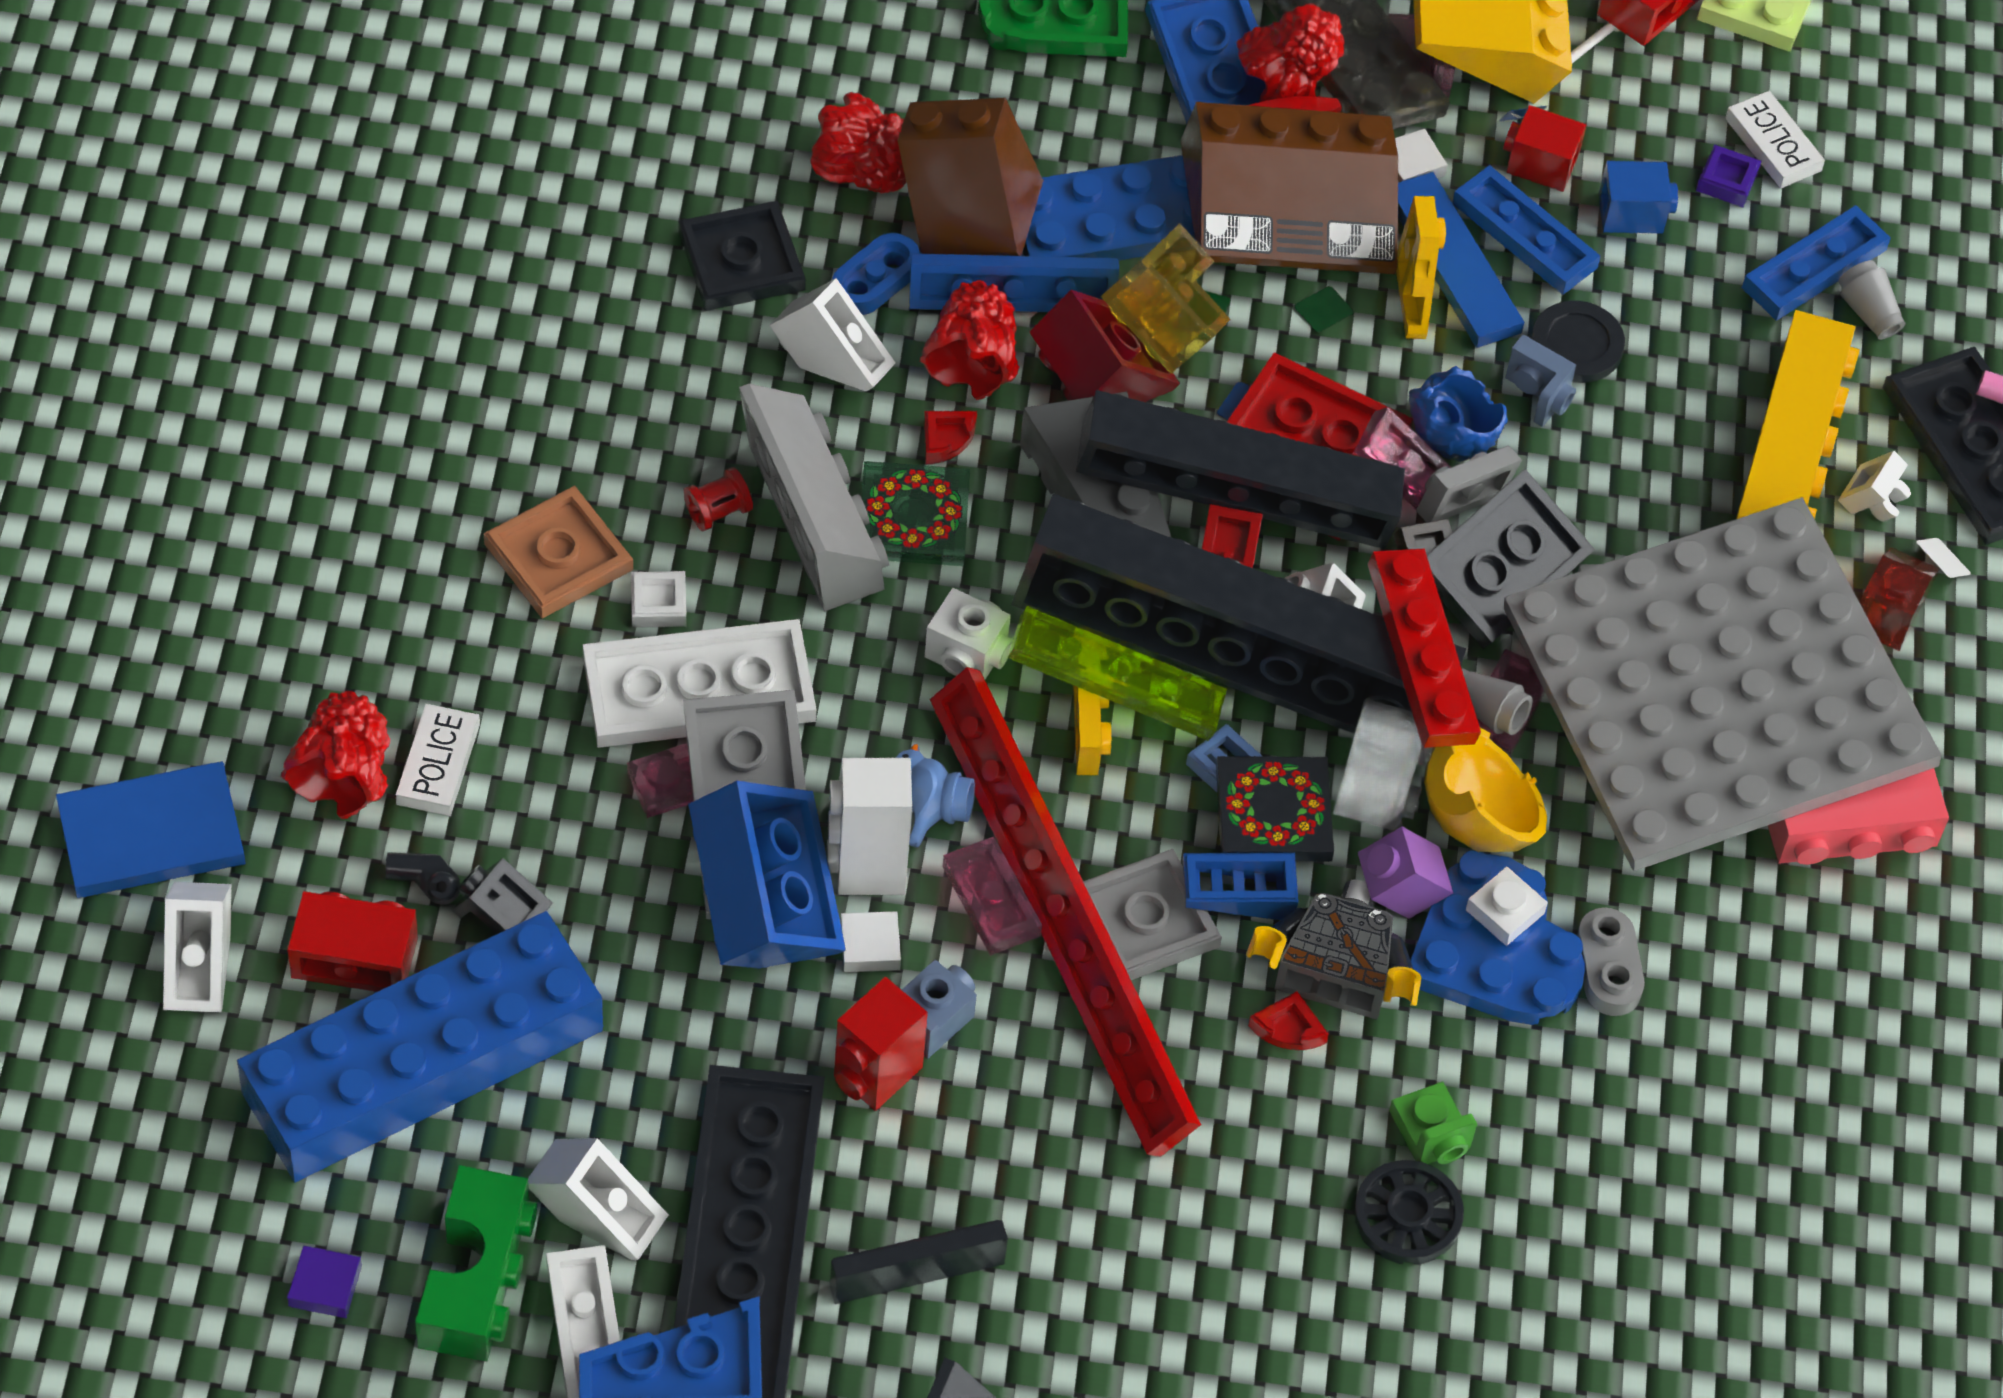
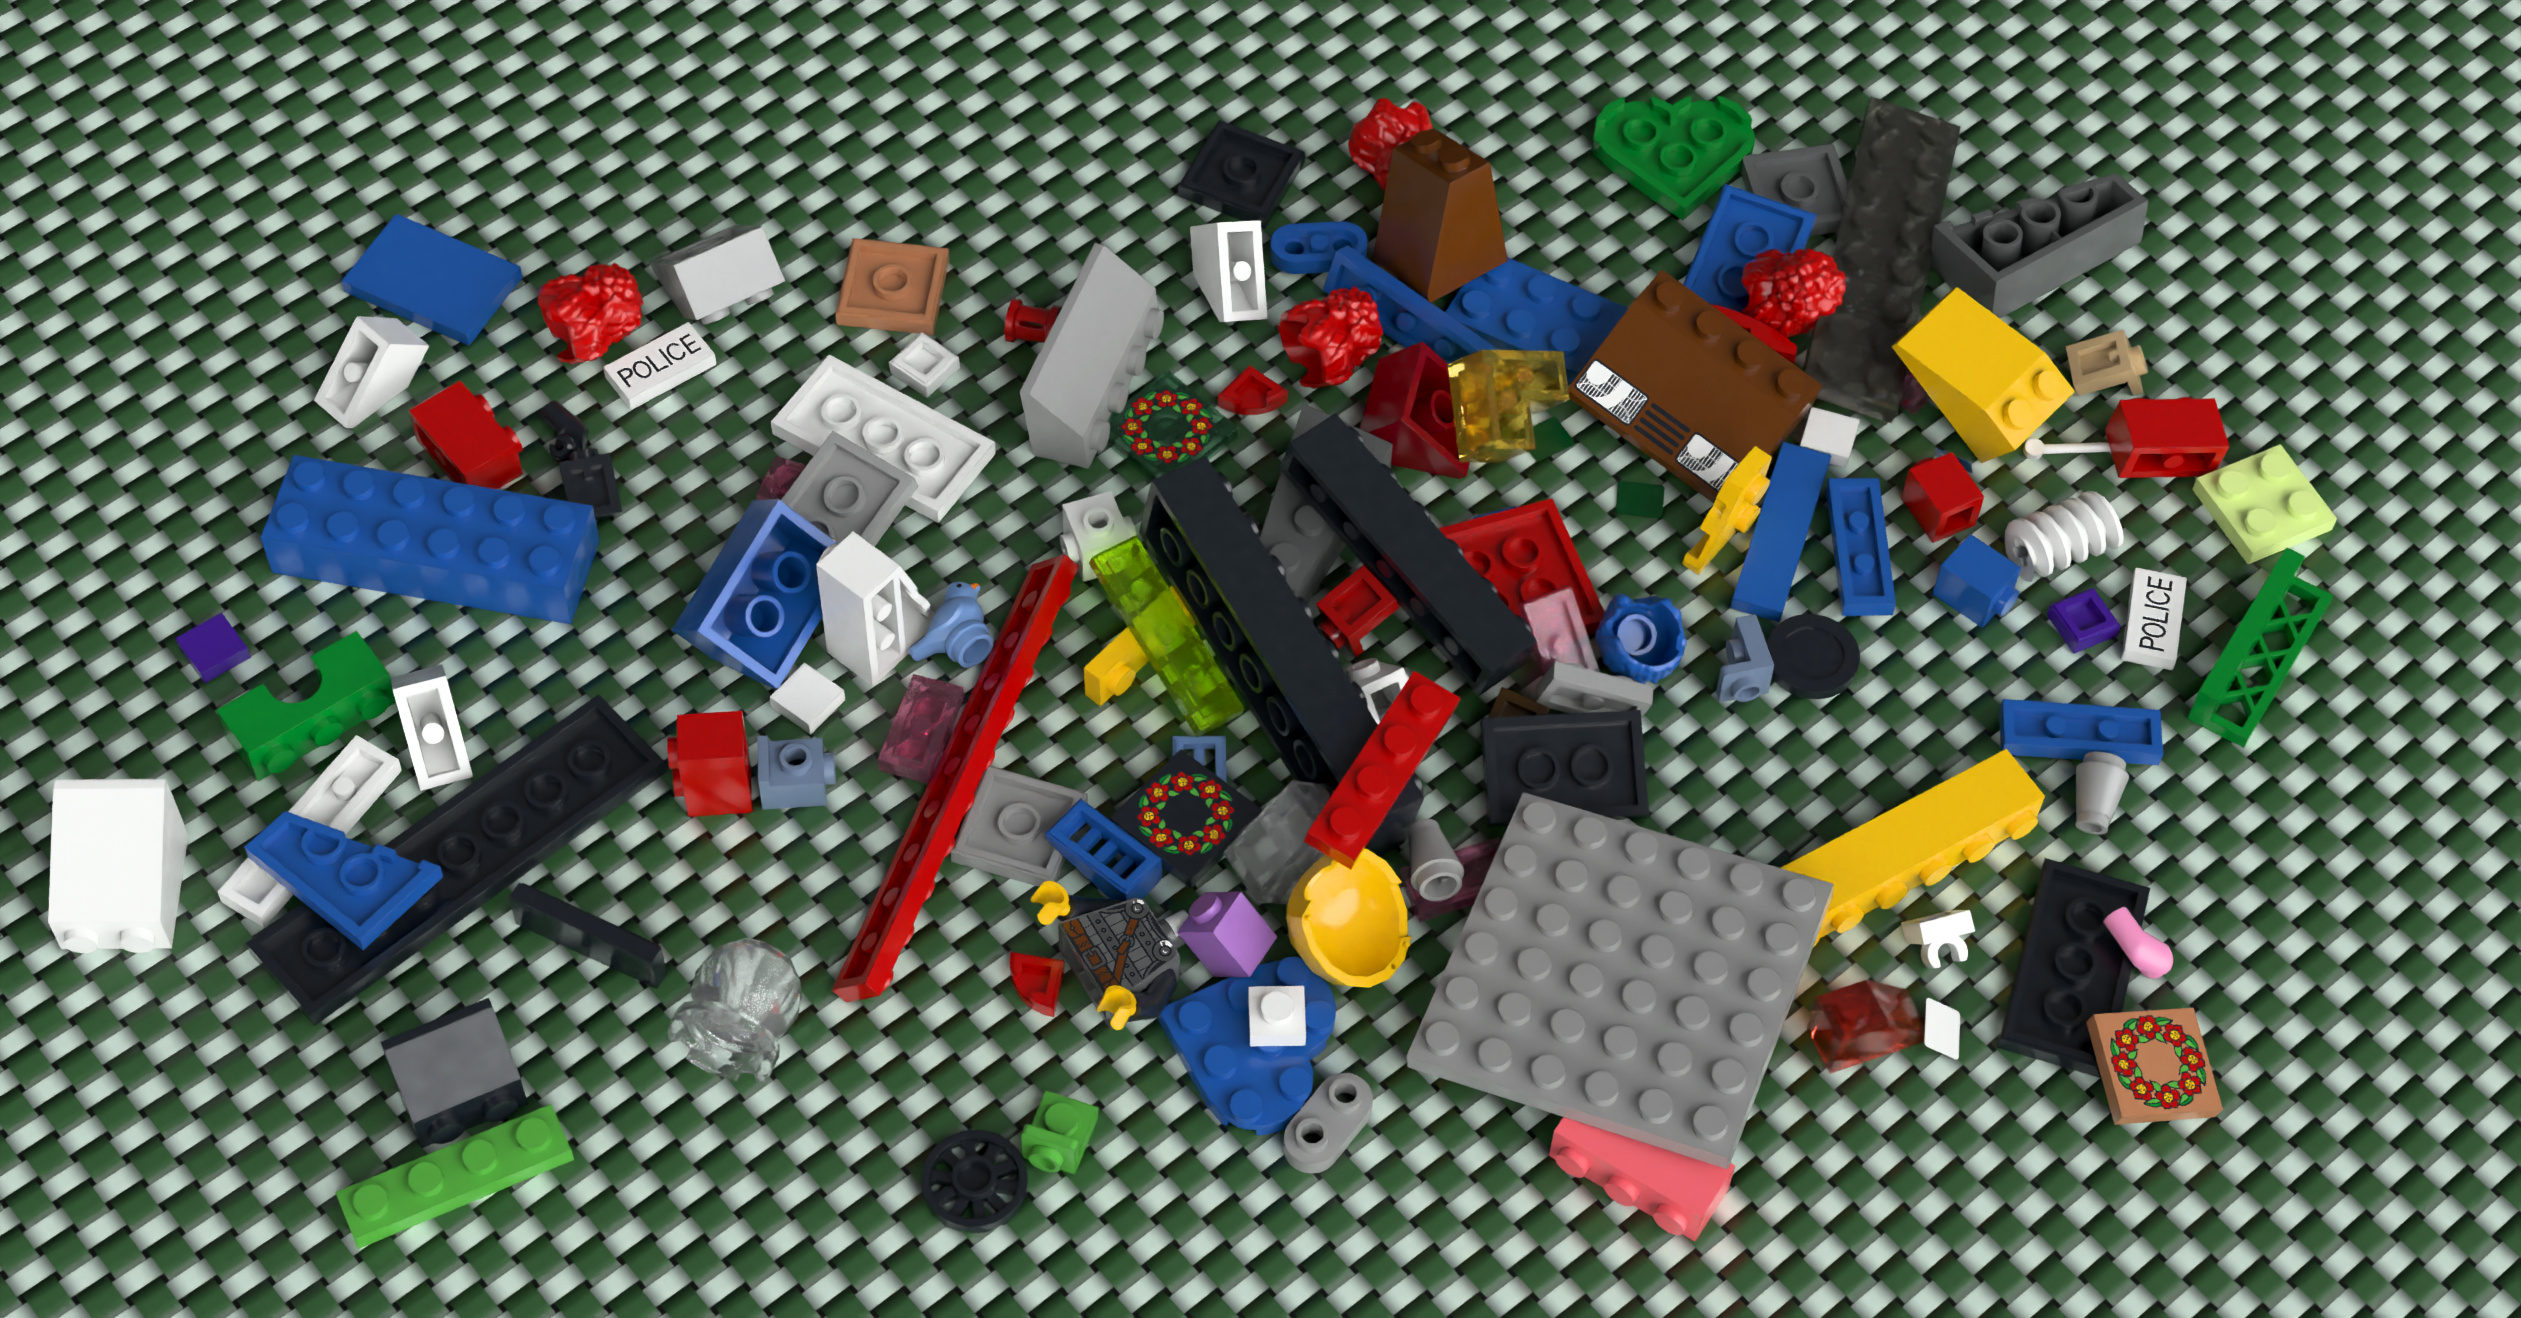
camera: 45 degrees right, 0 degrees up
none -> slope [649,224,785,325]
none -> clear tile [668,938,802,1082]
none -> white piece [2004,491,2124,582]
none -> green fence [2187,547,2334,748]

